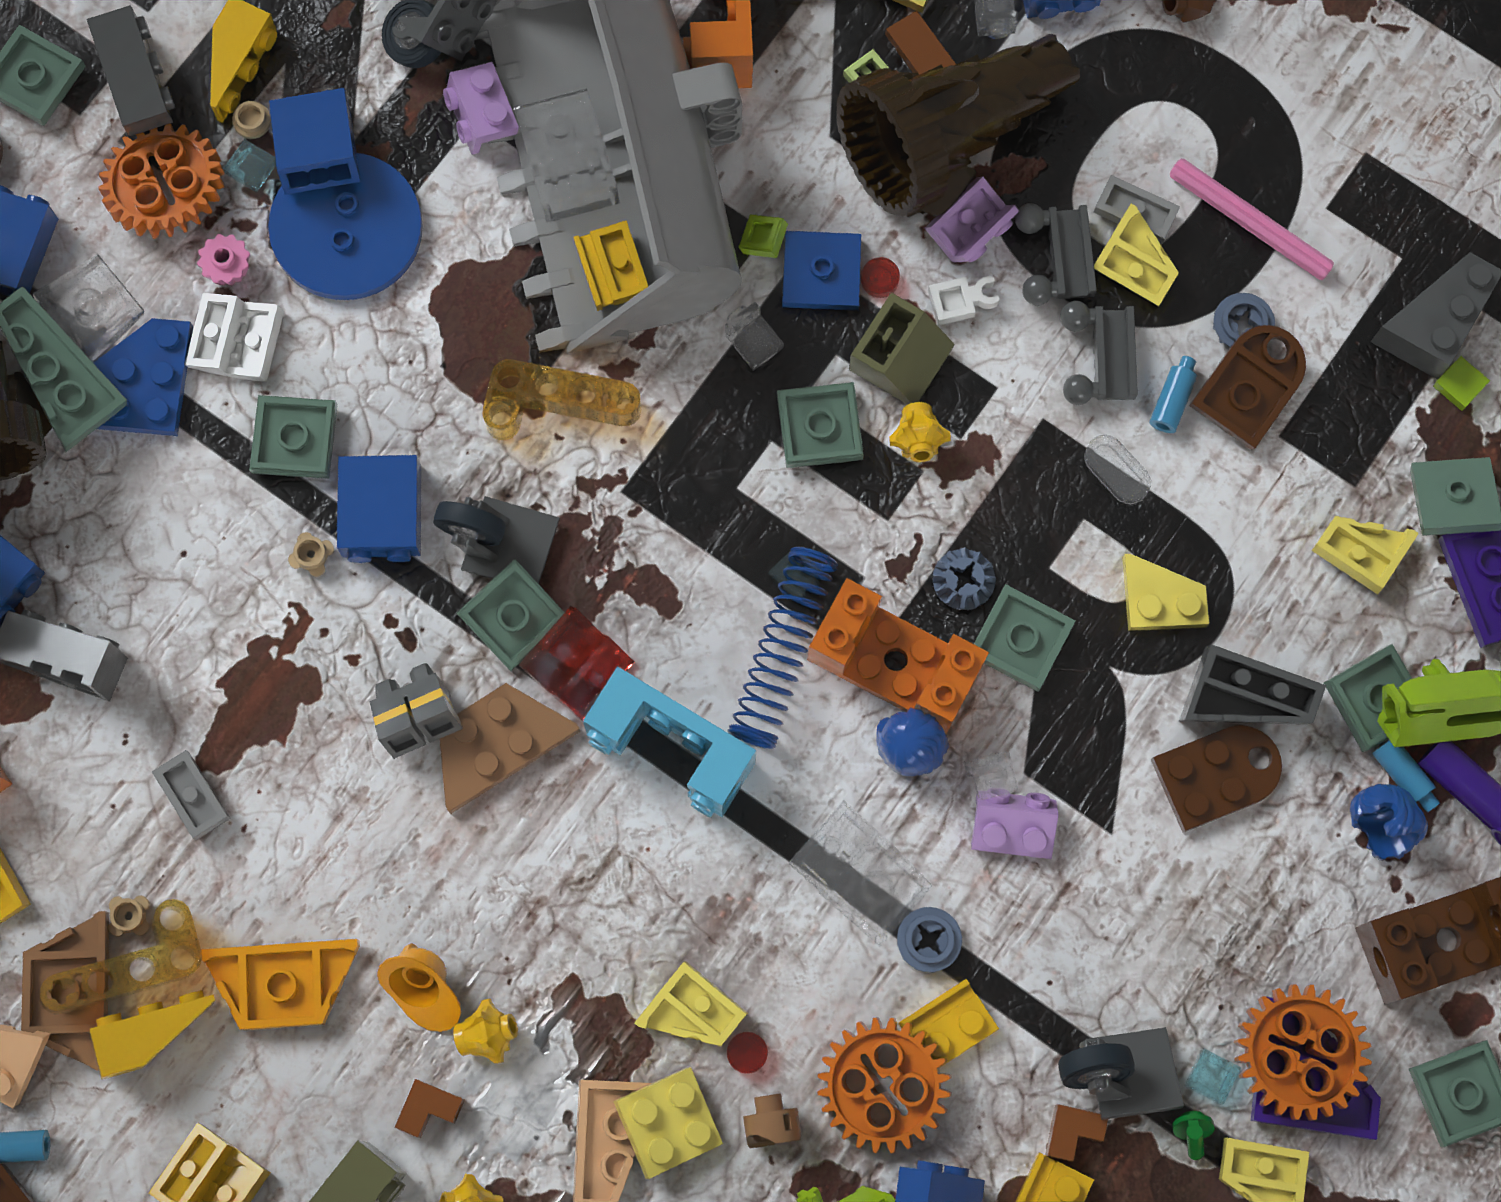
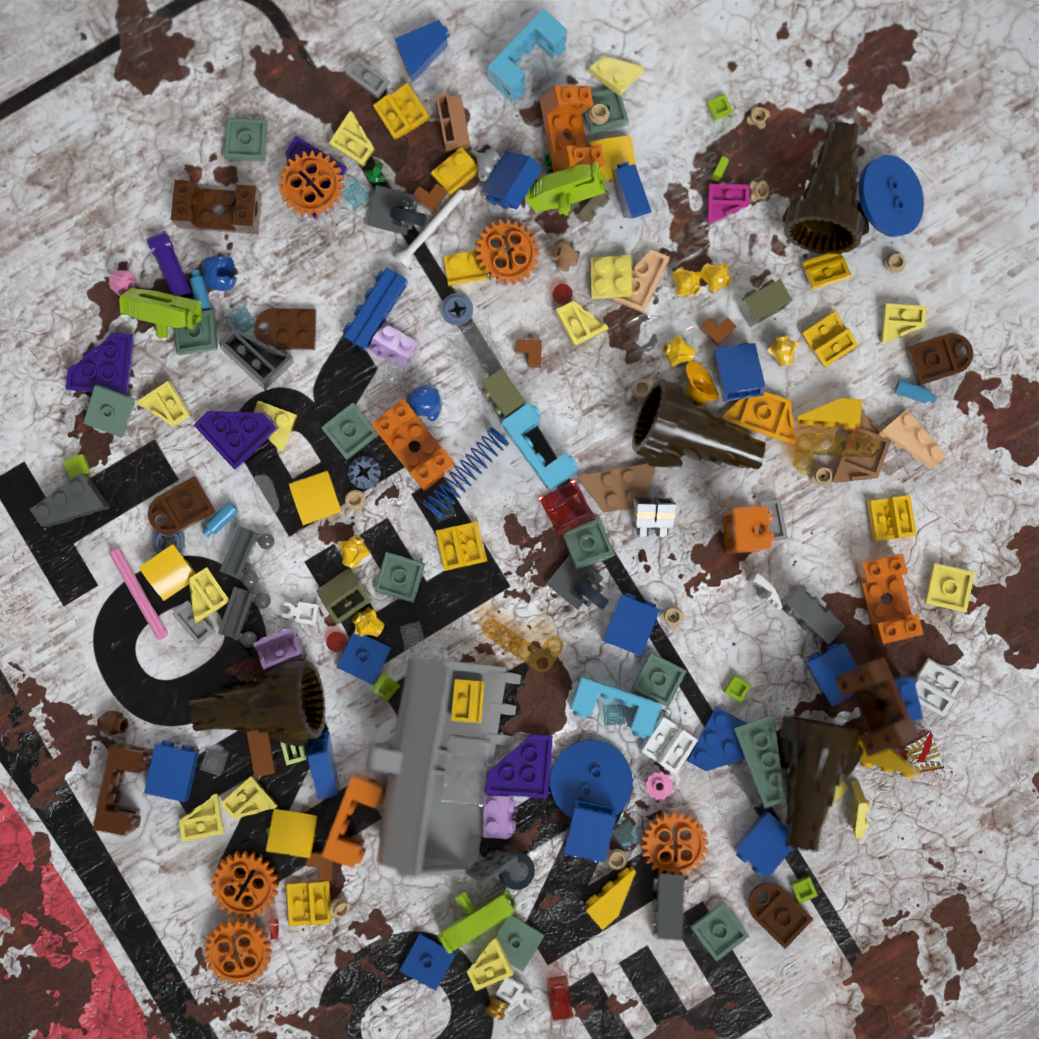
camera: 155 degrees left, 10 degrees up
none -> yellow slope [138,544,196,600]
none -> dark purple plate [194,411,279,470]
none -> clear light blue tile [228,307,256,333]
none -> yellow slope [289,470,342,525]
none -> blue slope [307,732,339,799]
none -> blue brick [343,267,408,351]
none -> tan plate [345,490,366,510]
none -> yellow rock [352,607,384,637]
none -> white piece [394,190,465,268]
none -> yellow slope [436,522,487,571]
none -> olive brick [481,368,526,419]
none -> dark purple plate [485,734,553,799]
none -> dark orange piece [516,340,542,367]
none -> medium azure plate [570,676,661,739]
none -> clear light blue tile [603,704,625,726]
none -> tan plate [631,379,652,400]
none -> dark brown cone [632,379,766,470]
none -> yellow rock [672,267,702,297]
none -> blue brick [713,343,765,402]
none -> orange plate [722,506,774,554]
none -> lime tile [723,674,752,703]
none -> white slope [747,574,782,610]
none -> yellow rock [767,334,799,366]

